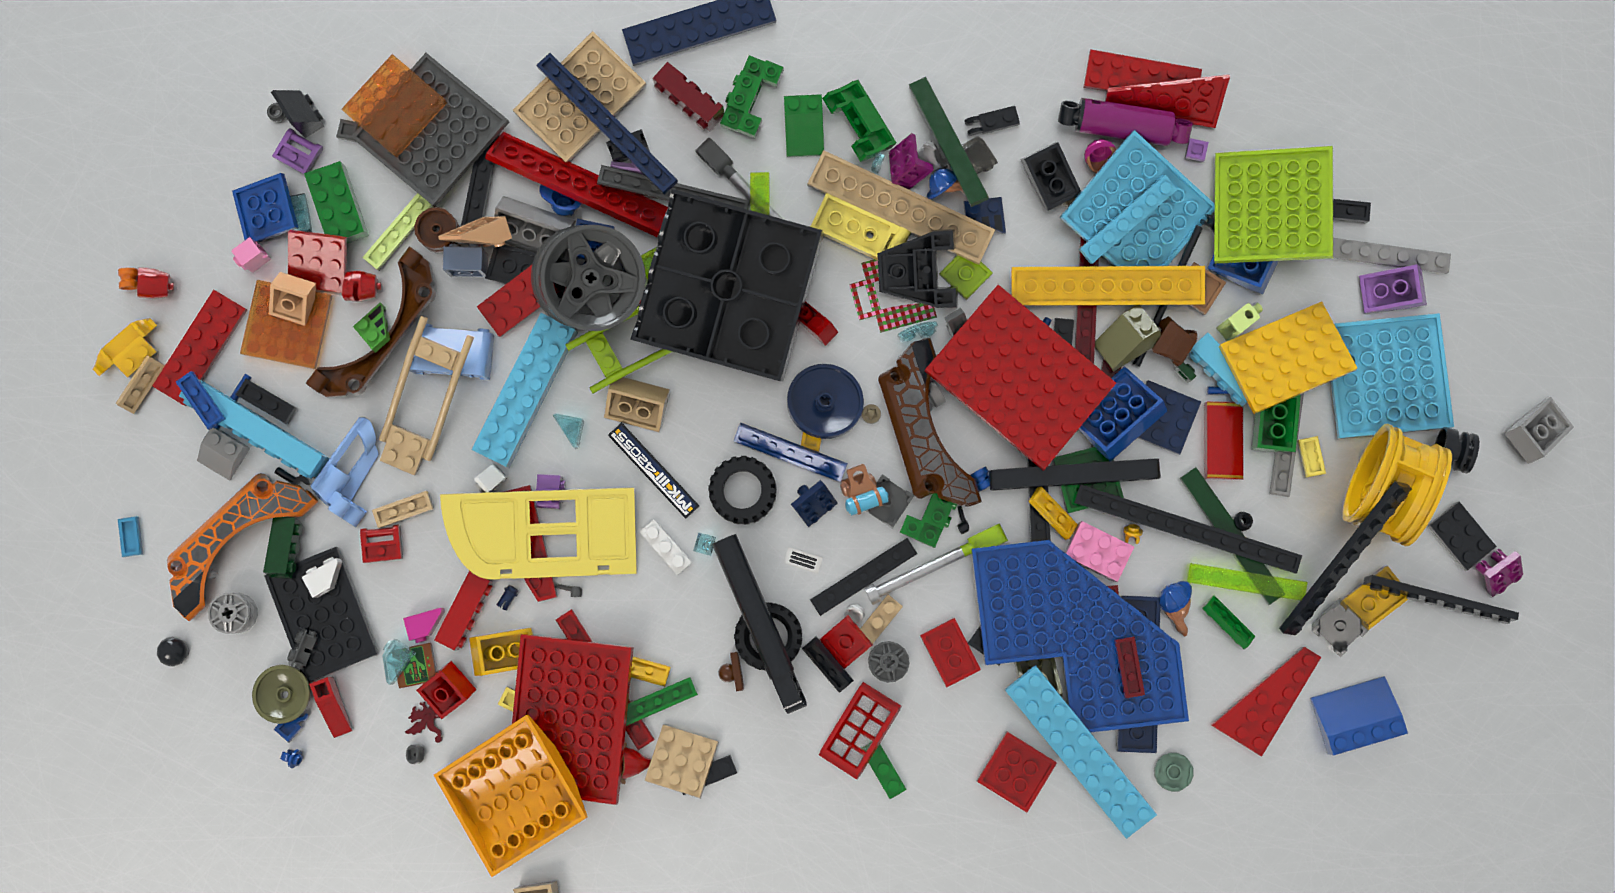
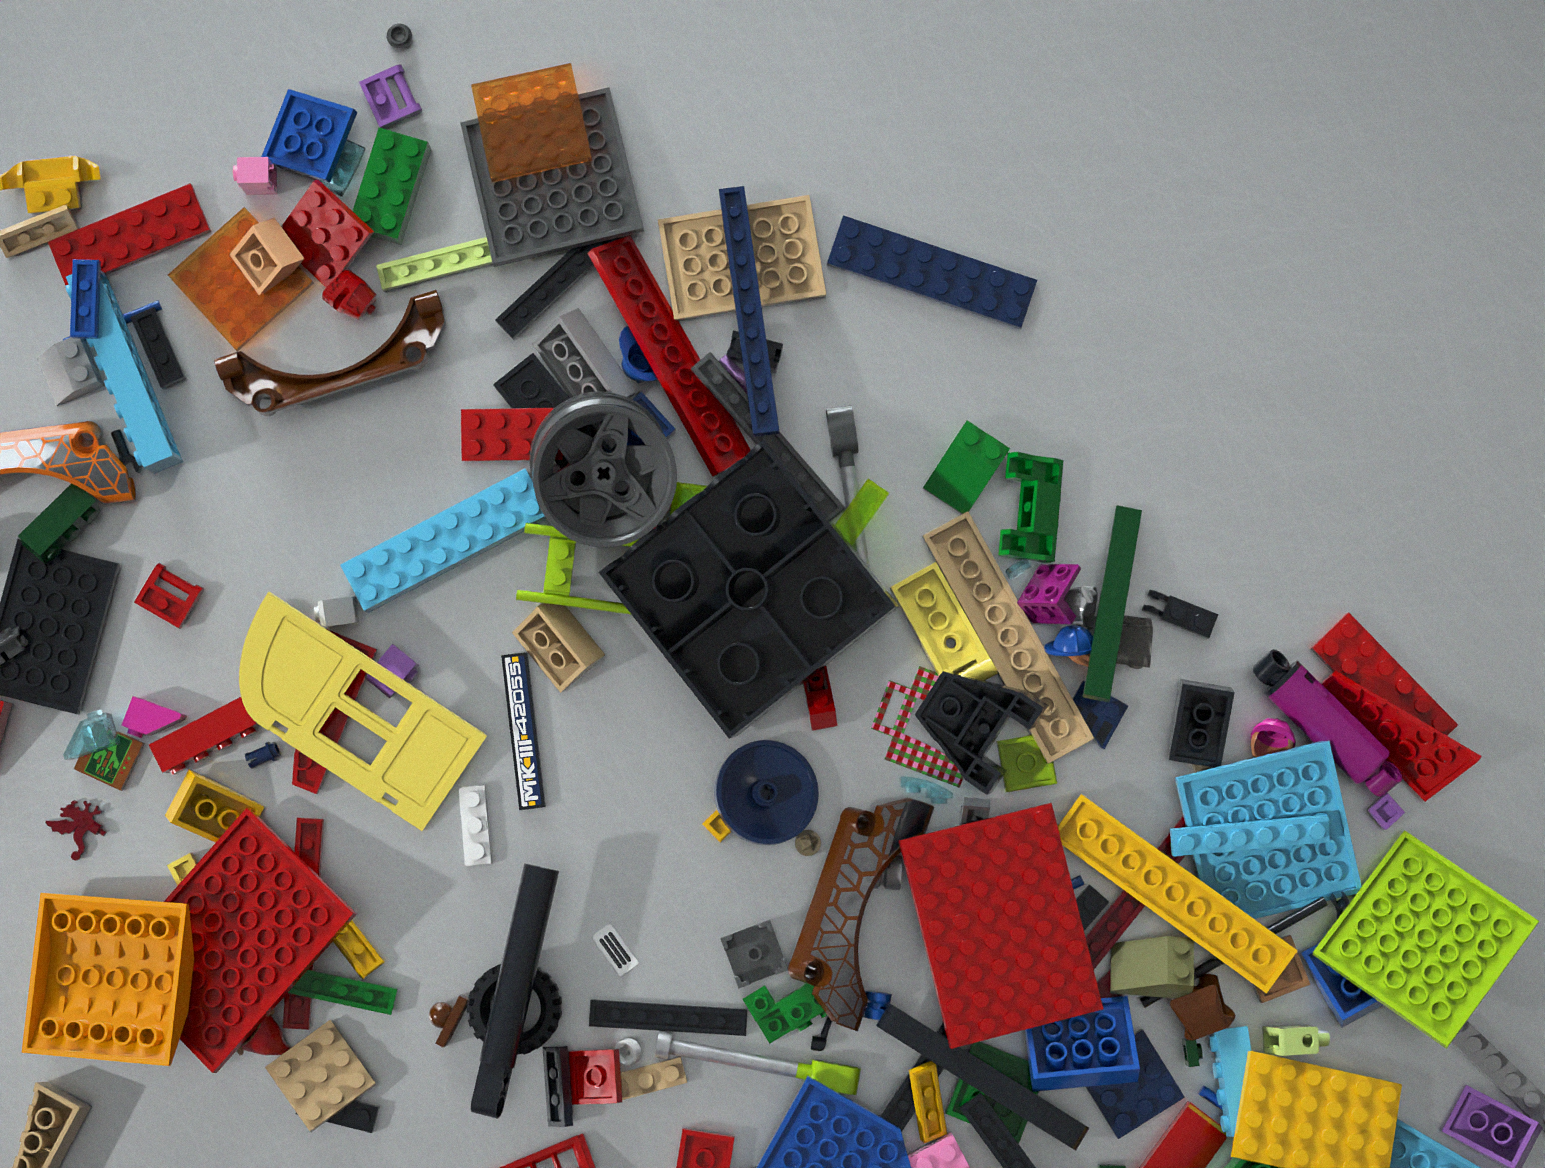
camera: 30 degrees right, 0 degrees up
orange wheel [118,268,138,290] -> none
red helmet [137,267,174,299] -> none
black slope [271,90,324,138] -> none
white slope [302,557,342,598] -> none
light blue panel [310,417,379,527] -> none
dark grey tile [336,119,360,142] -> none
bright green wing [353,302,390,353] -> none
tan plate [372,491,434,529] -> none
tan plate [379,316,474,475] -> none
dark grey tile [406,744,424,764] -> none
light blue windscreen [409,324,494,380] -> none
reddish brown wheel [414,207,460,253] -> none
red slope [416,661,476,719] -> none
light nougat slope [438,216,512,247] -> none
sand blue brick [443,244,488,277] -> none
clear light blue slope [553,414,584,449] -> none
dark grey hand [555,583,582,597] -> none
dark red wedge [652,62,724,132] -> none
clear light blue plate [693,533,716,556] -> none
black tyre [708,456,777,525] -> none
green bracket [720,55,784,138] -> none
tile [734,423,848,482] -> none
dark blue plate [791,480,838,527] -> none
nougat piece [840,464,889,516] -> none
dark grey wheel [868,641,910,683] -> none
black plate [1333,199,1371,223] -> none

